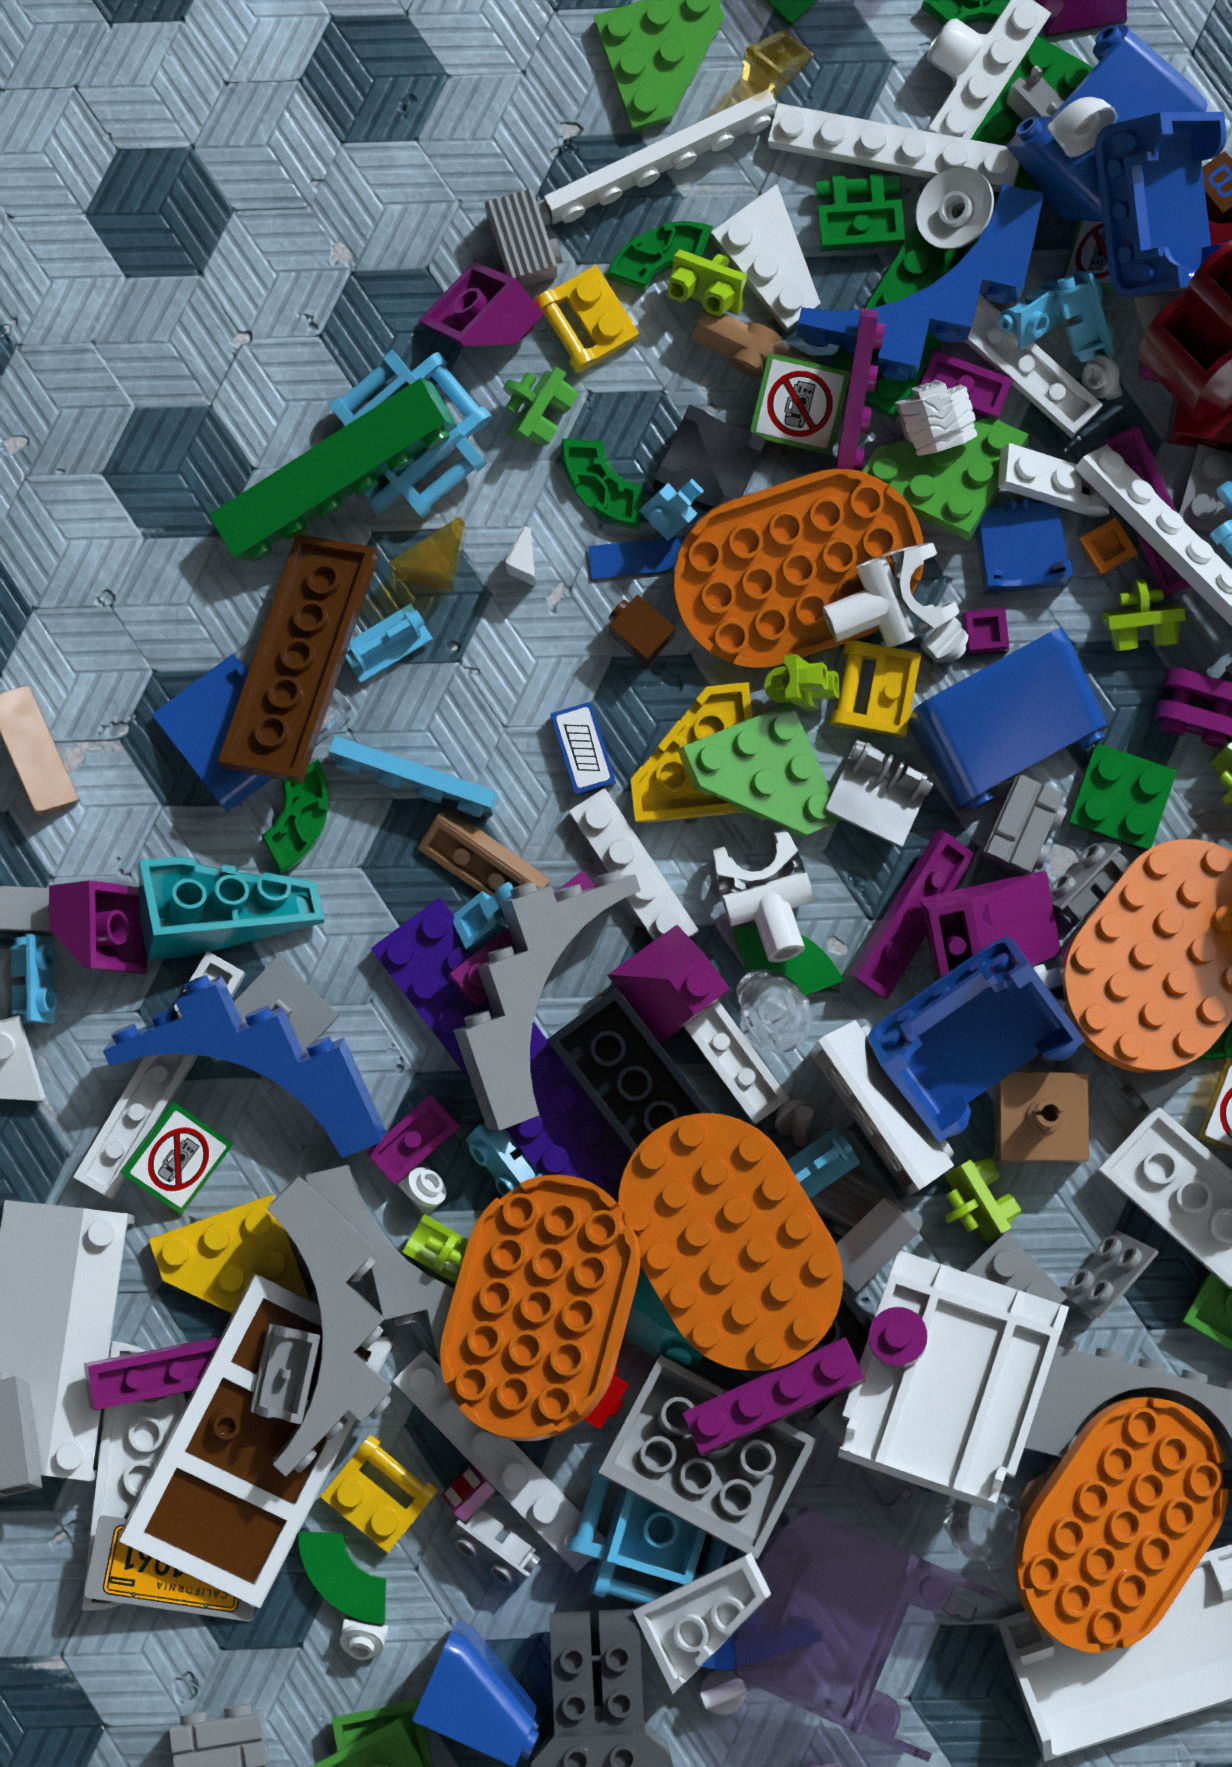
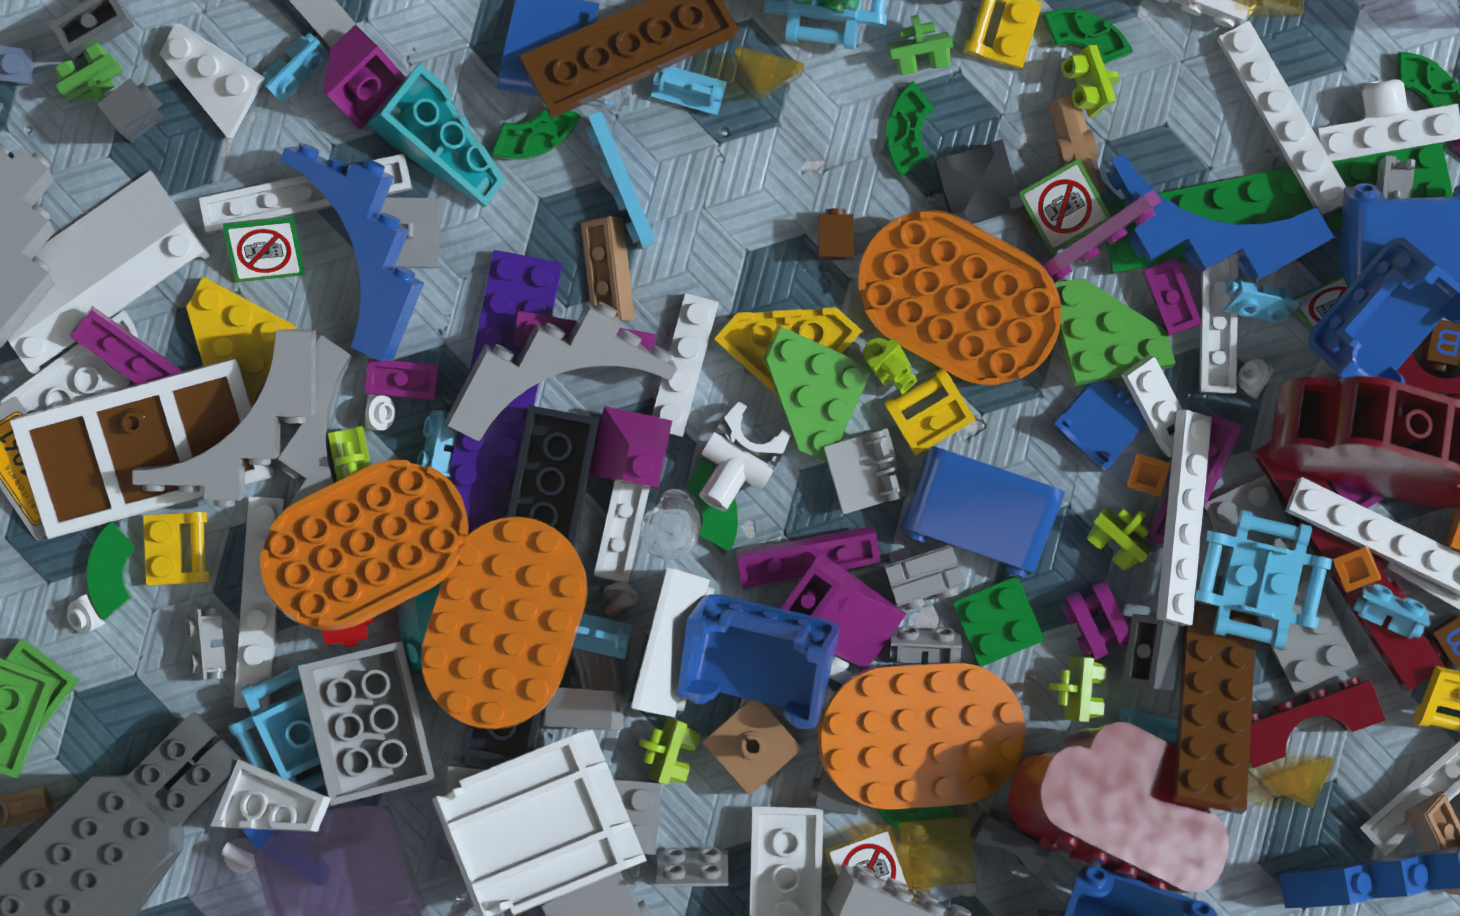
camera: 50 degrees right, 5 degrees up
light grey hinge [250,1323,320,1424] -> none
blue windscreen [412,1620,541,1767] -> none
magenta tile [440,1464,496,1522] -> none
medium azure plate [453,882,513,954] -> none
white slope [505,526,536,586] -> none
tile [550,701,616,797] -> none
blue piece [588,536,685,579] -> none
medium azure plate [639,479,704,541] -> none
magenta plate [683,1337,866,1456] -> none
white wing [710,184,821,333] -> none
green plate [815,173,905,251] -> none
white connector [822,542,959,647] -> none
magenta wheel [869,1307,928,1368] -> none
white hair [894,380,977,456] -> none
white dish [916,166,994,250] -> none
white plate [921,617,968,663] -> none
magenta tile [962,608,1010,656] -> none
white hat [1047,97,1119,157] -> none
medium azure hinge [1055,270,1115,362] -> none

